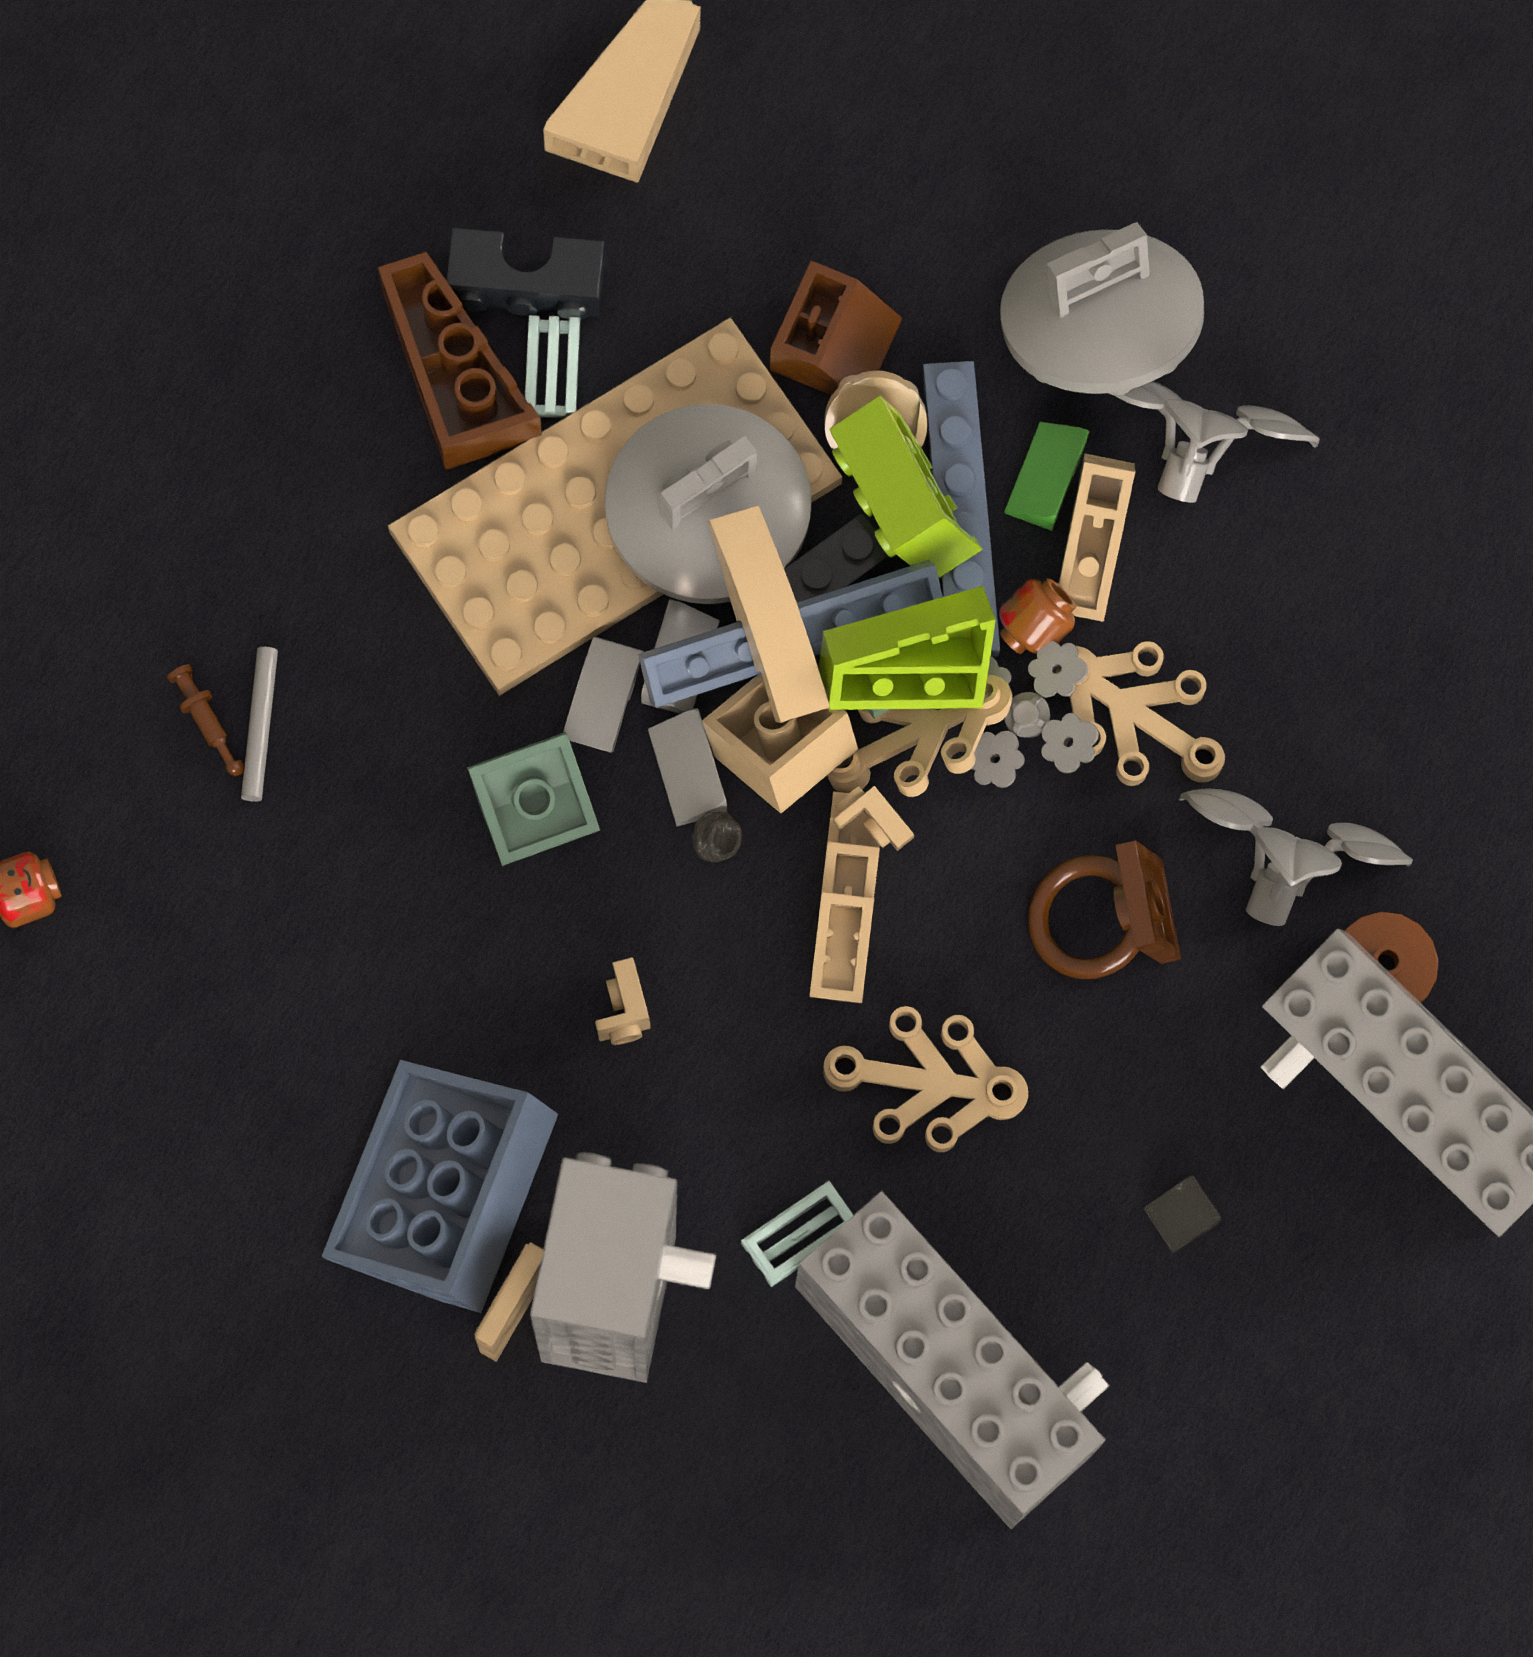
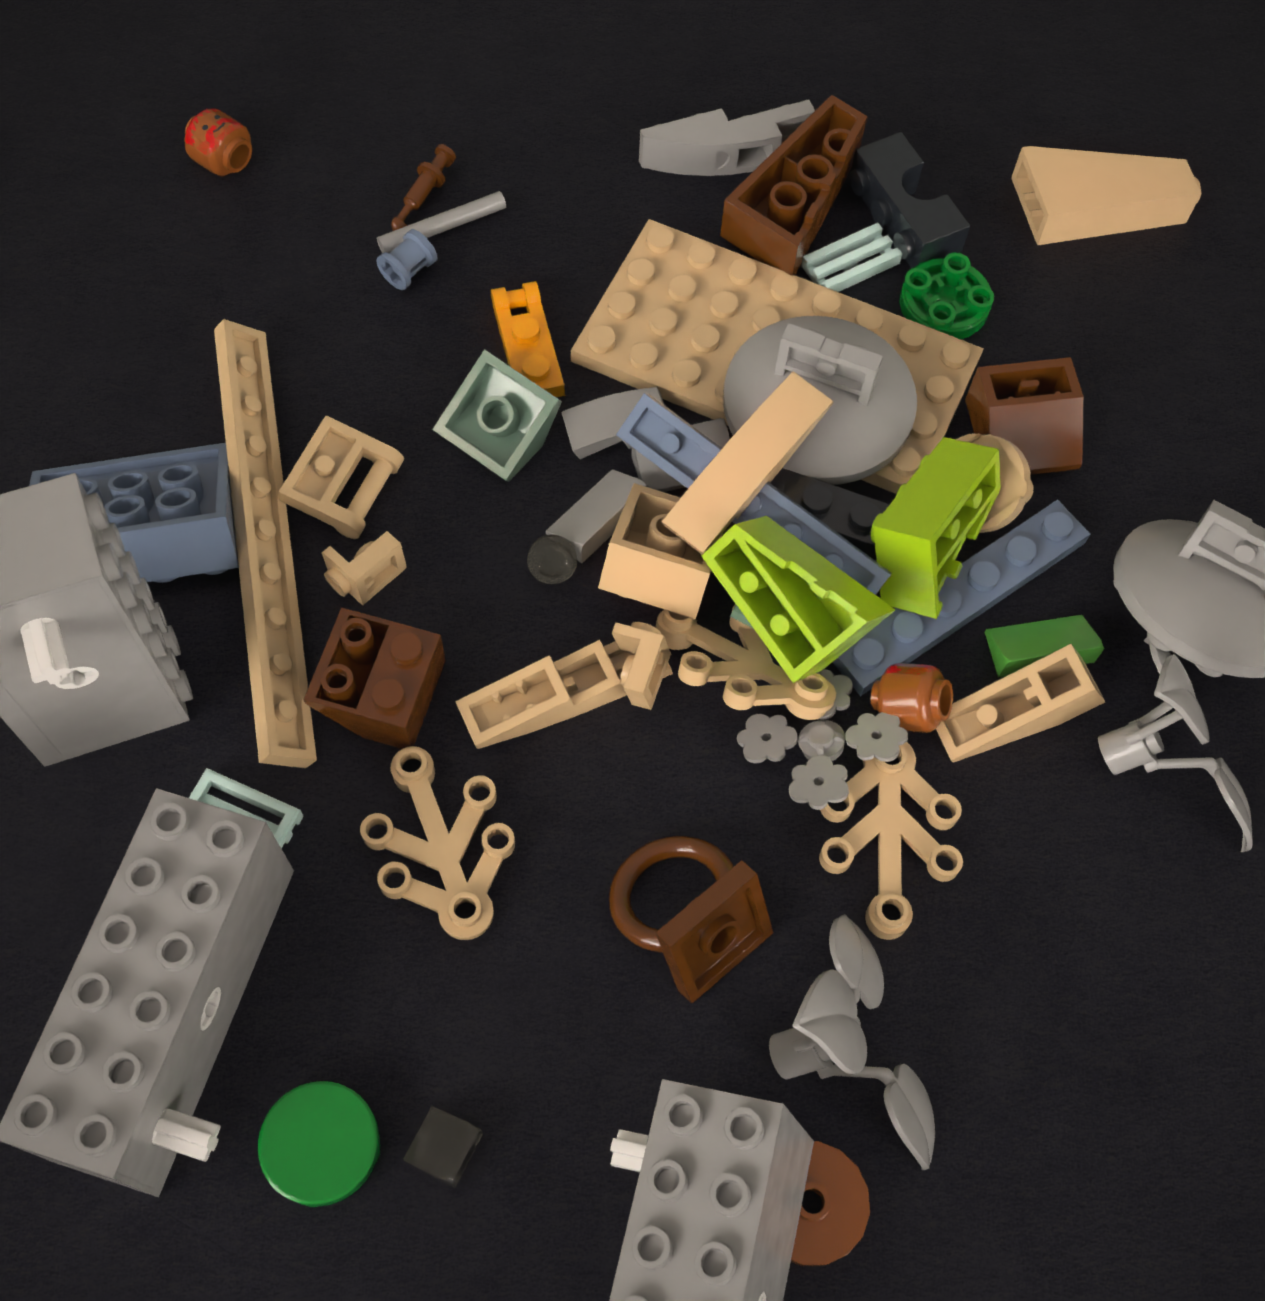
camera: 60 degrees right, 10 degrees down
none -> tan plate [214,319,317,768]
none -> green tile [258,1081,380,1207]
none -> tan plate [279,416,404,539]
none -> reddish brown slope [303,607,446,749]
none -> sand blue bush [376,229,438,290]
none -> light orange plate [491,281,565,397]
none -> light grey slope [639,100,815,176]
none -> green tile [900,252,994,339]

